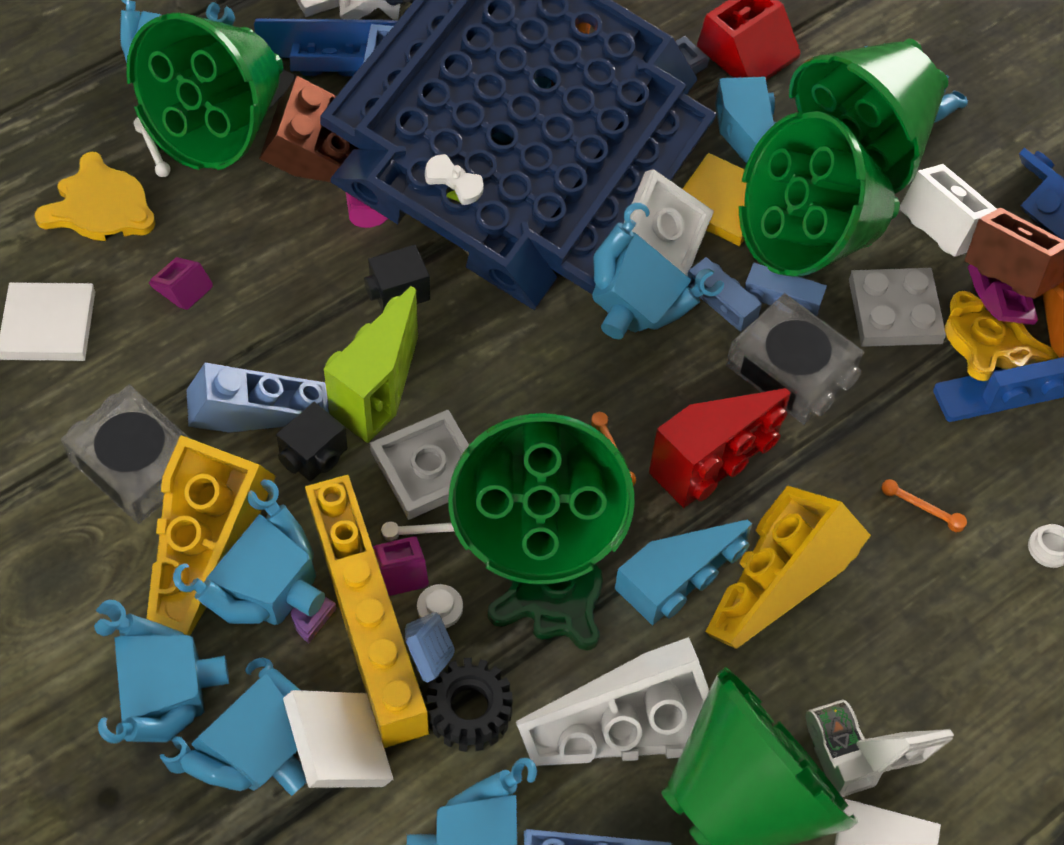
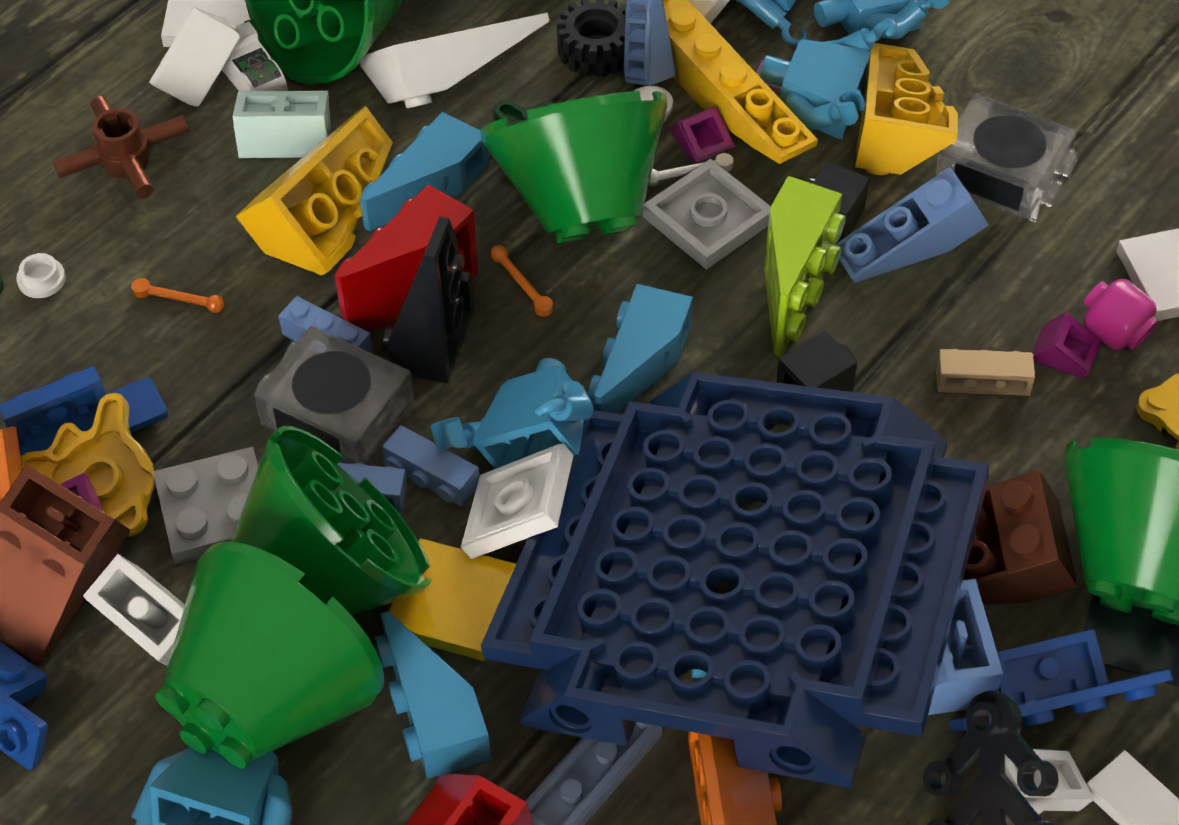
camera: 170 degrees right, 5 degrees down
white piece [424,154,484,205] -> none
none -> copper bar [53,96,189,199]
none -> light aqua hinge [233,91,331,158]
none -> medium blue piece [278,296,373,356]
none -> black wedge [383,216,474,384]
none -> dark azure slope [588,284,693,414]
none -> tan piece [936,349,1035,396]
none -> dark pink head [1083,279,1159,351]

